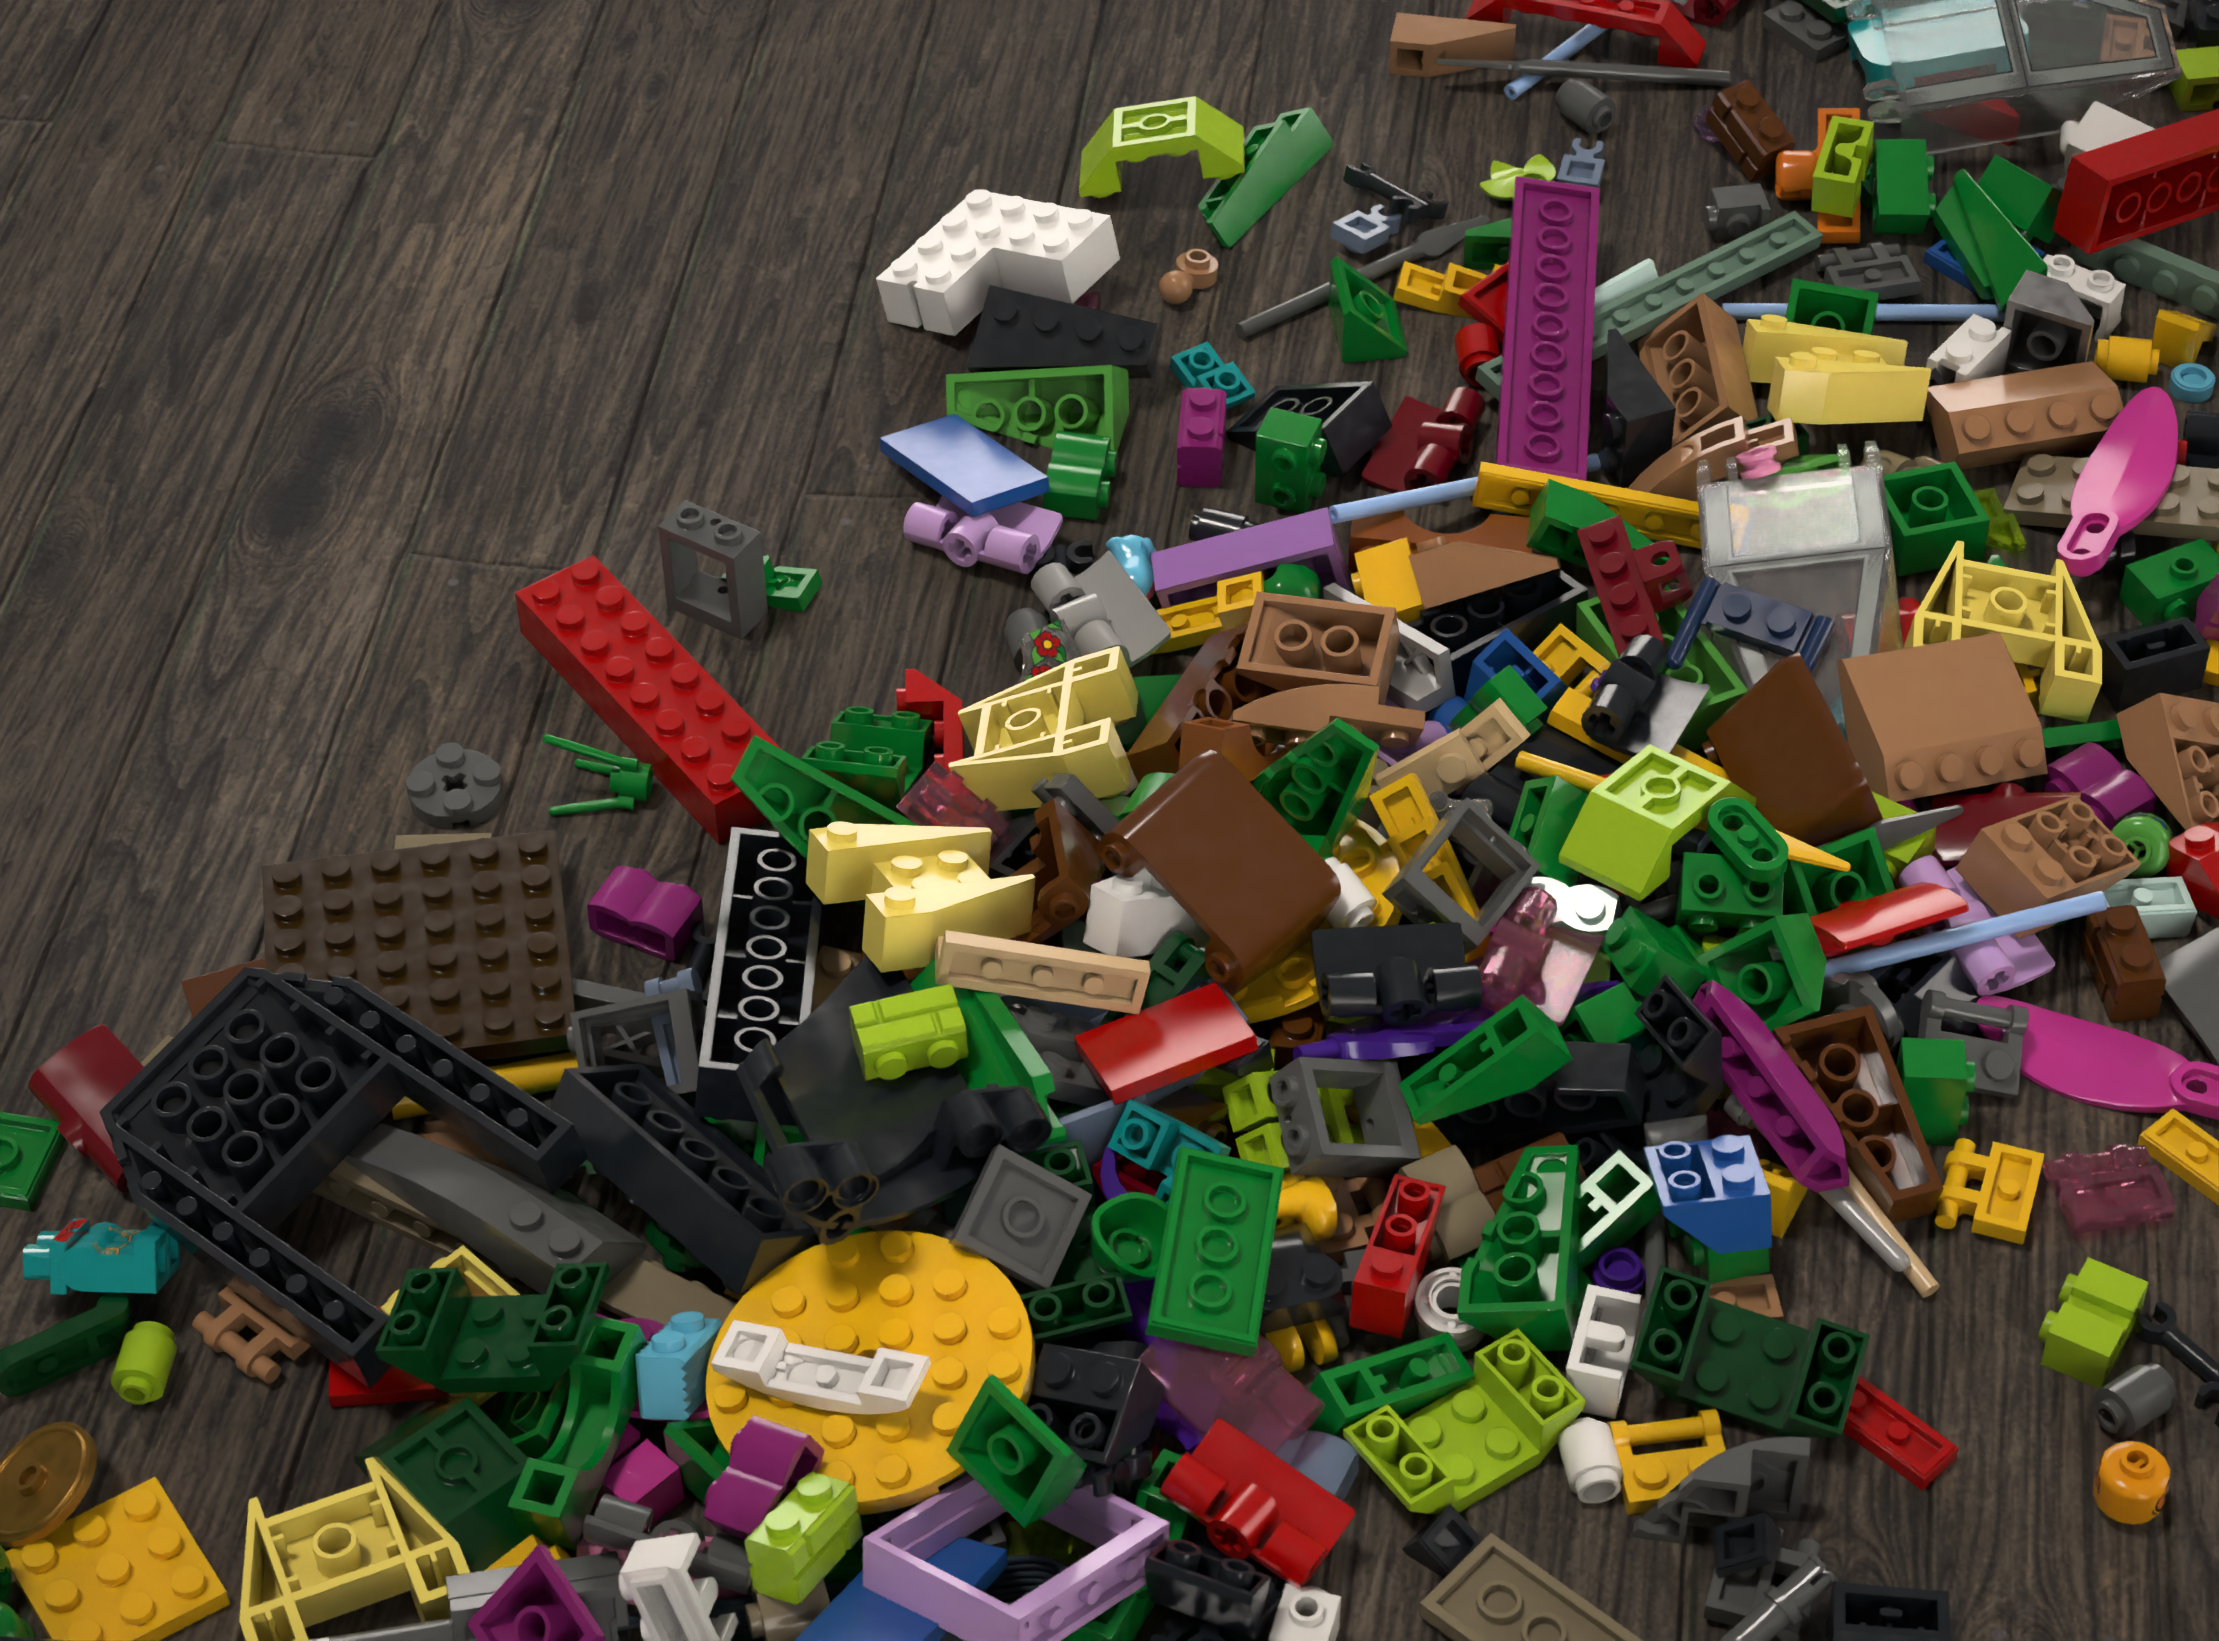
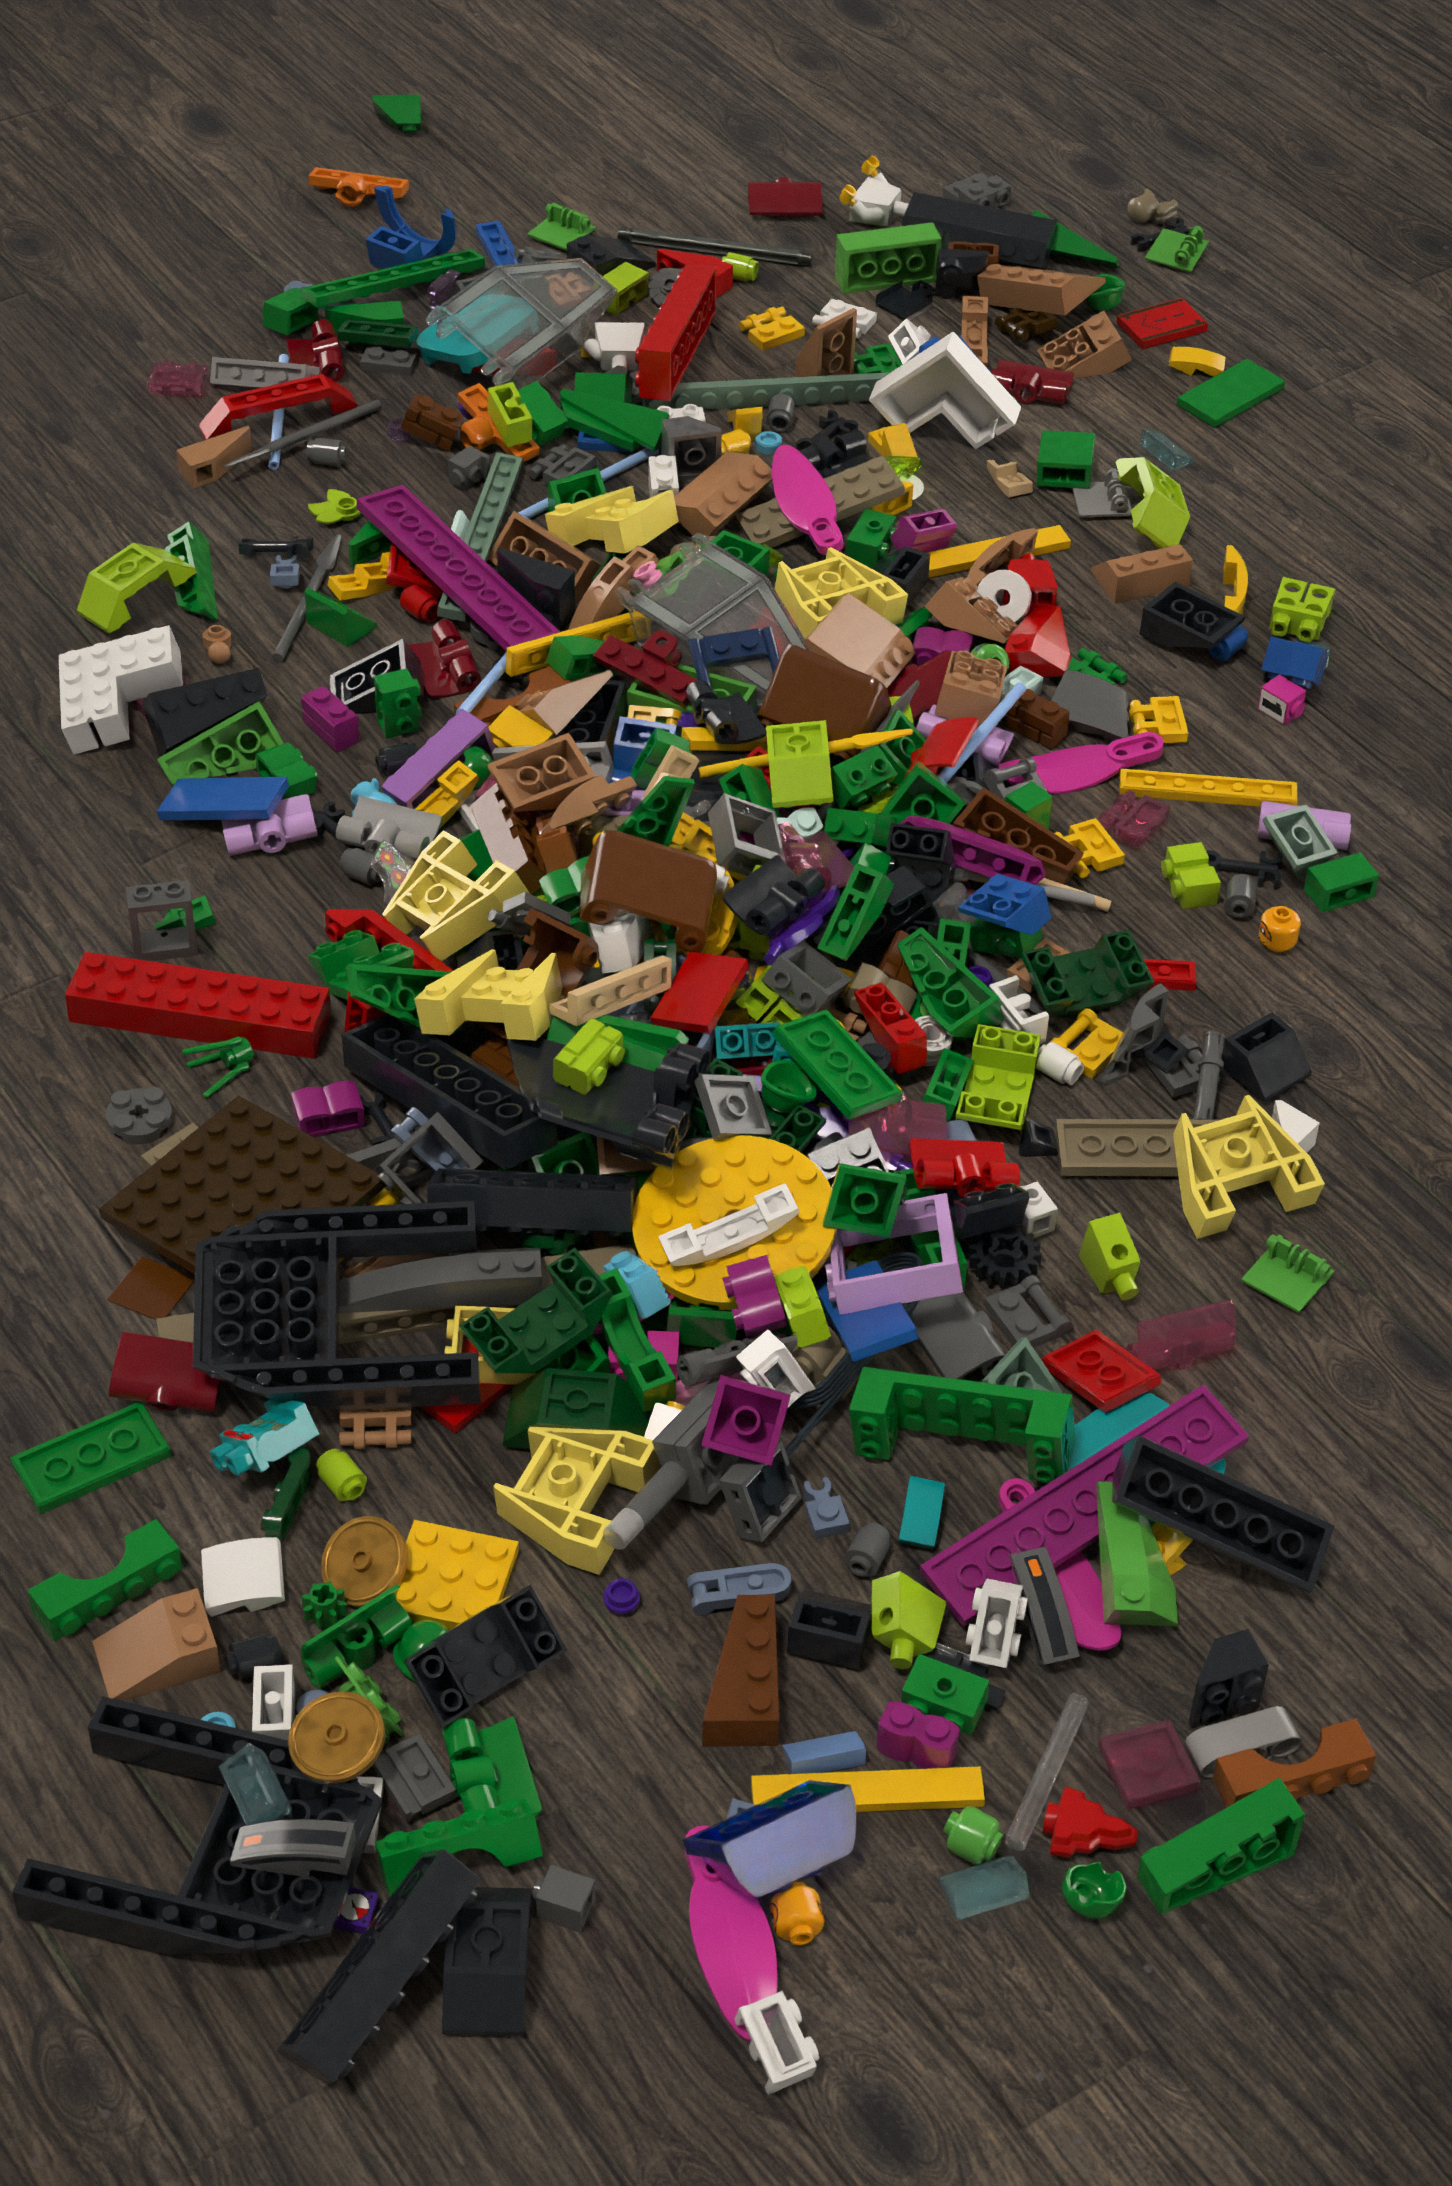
camera: 45 degrees left, 0 degrees up
clear pink plate [896,761,1009,846] -> none
teal slope [1169,341,1256,410] -> none
sand blue plate [1557,138,1605,188] -> none
green plate [1707,797,1789,882] -> none

